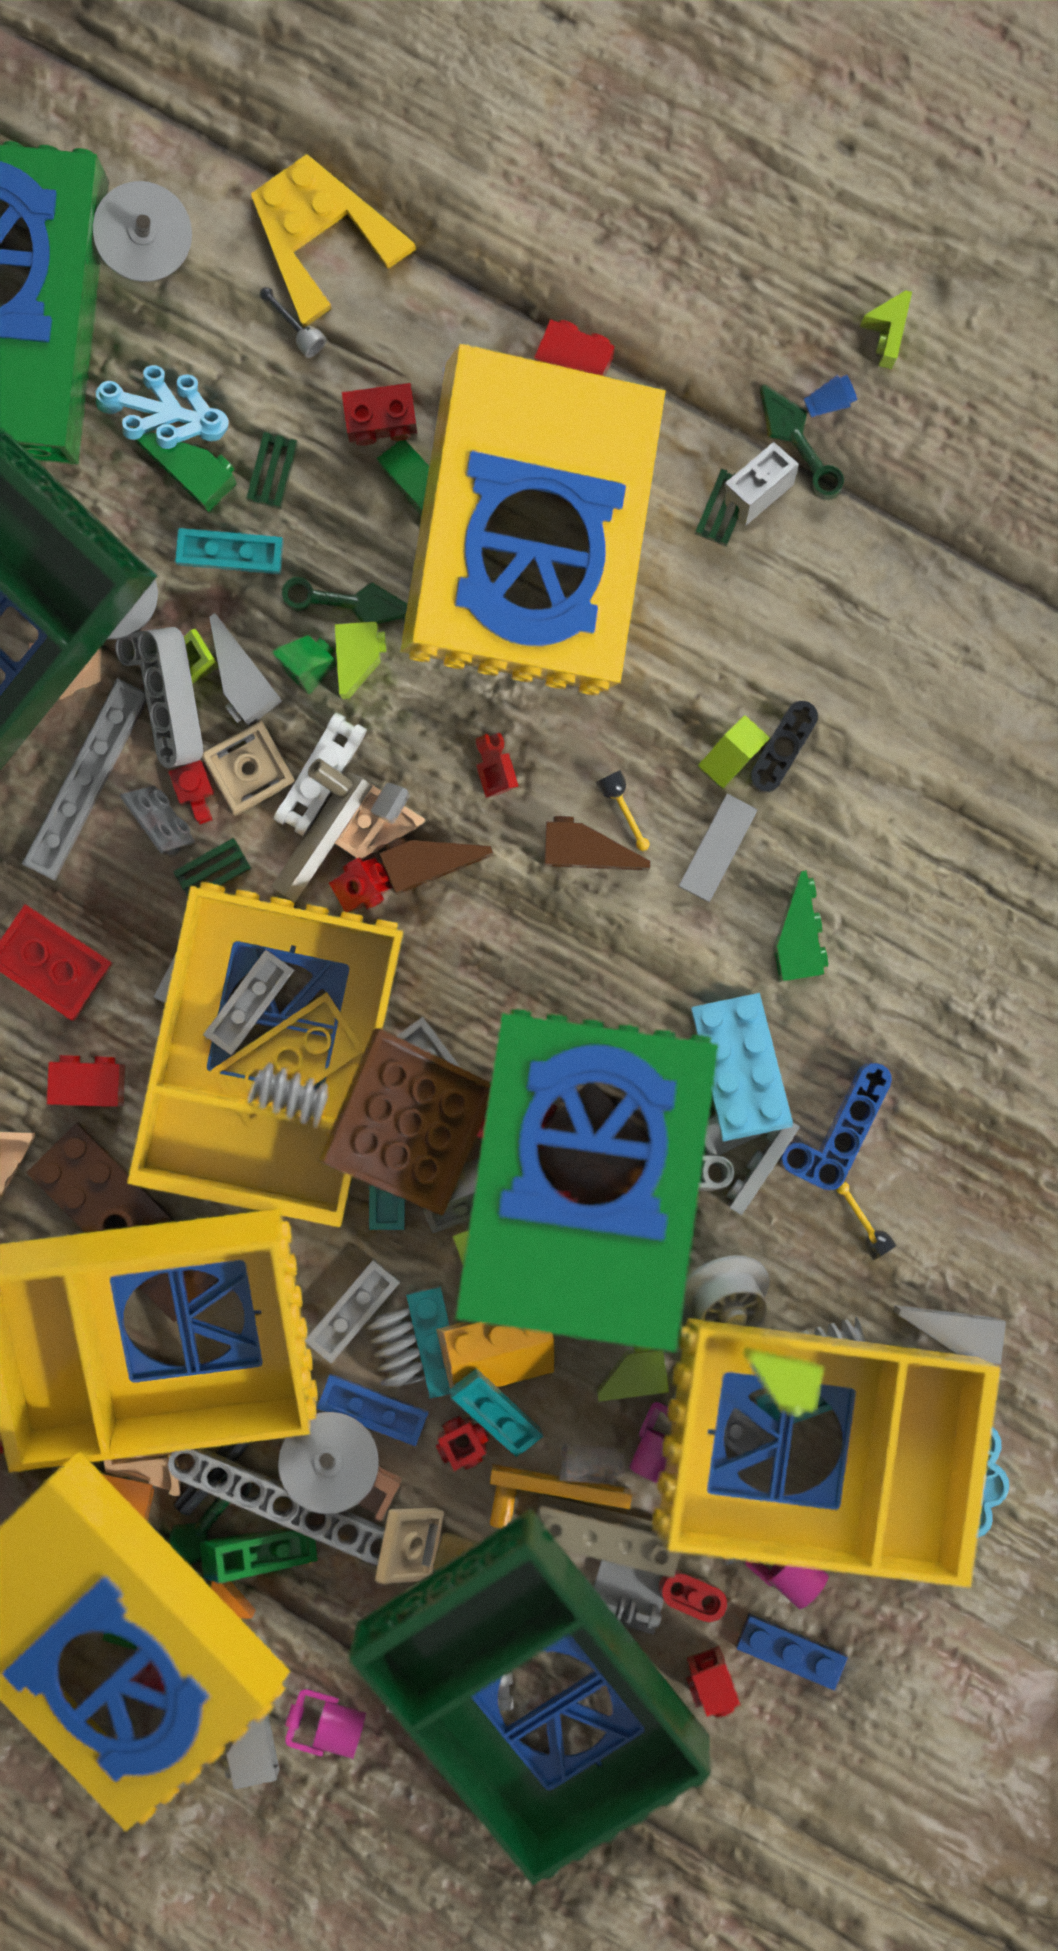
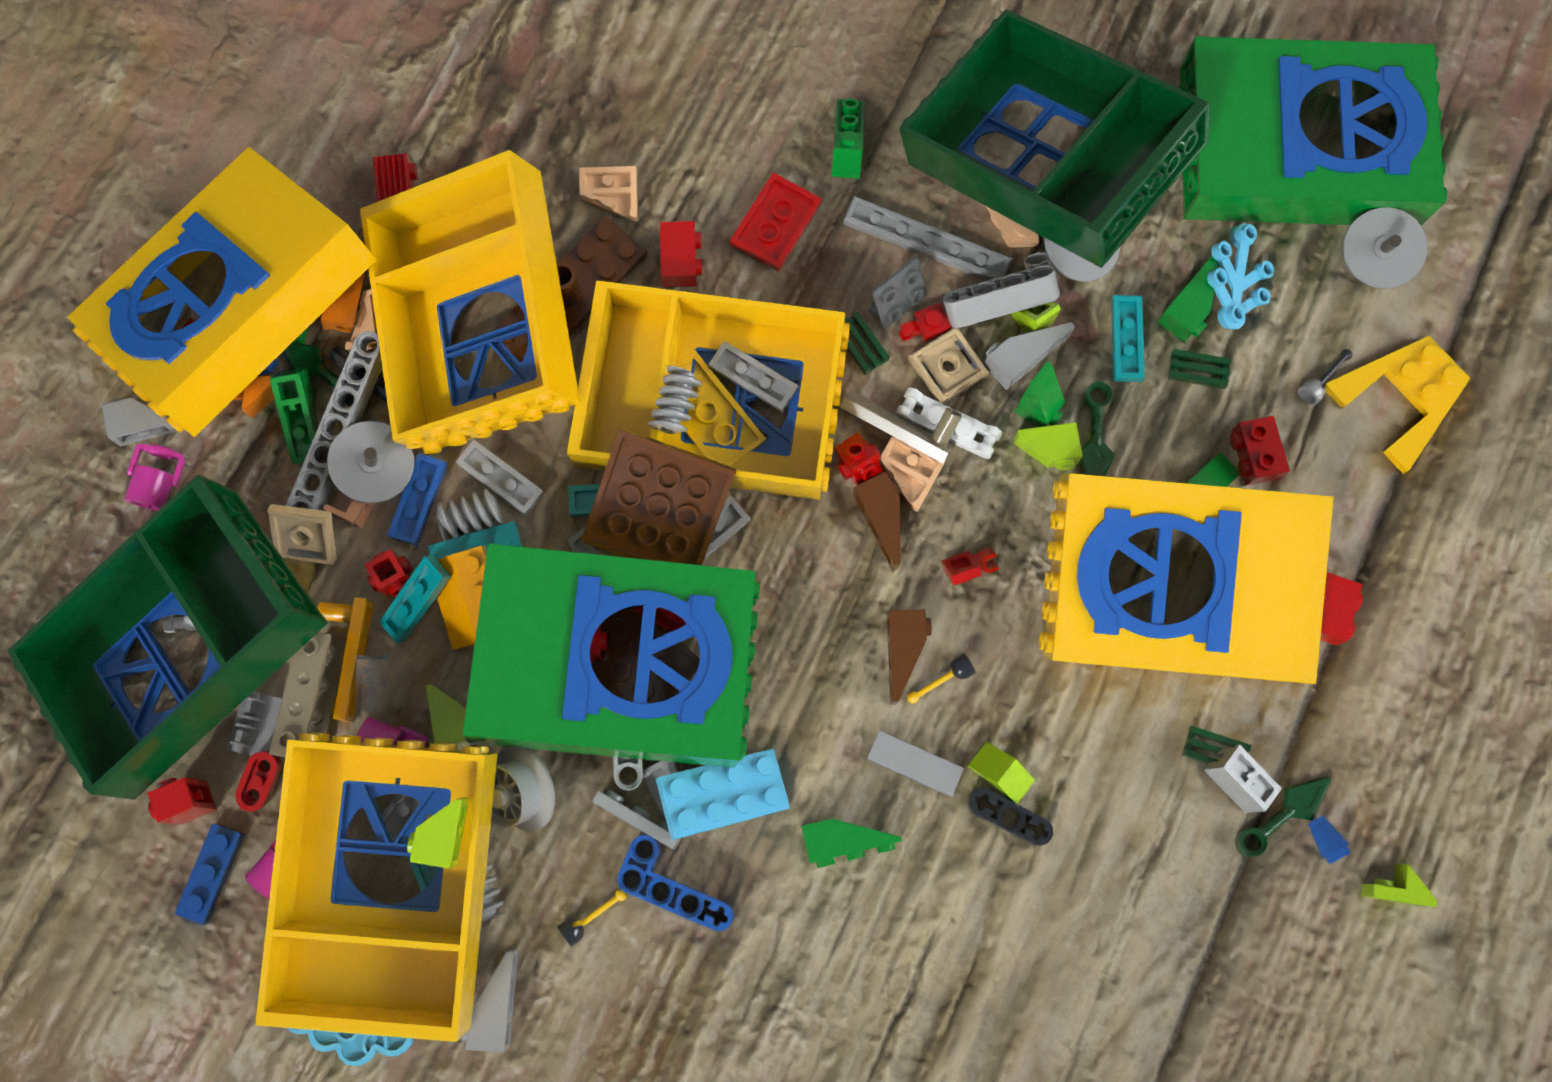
camera: 90 degrees right, 10 degrees down
light grey slope [371,783,410,824] -> none

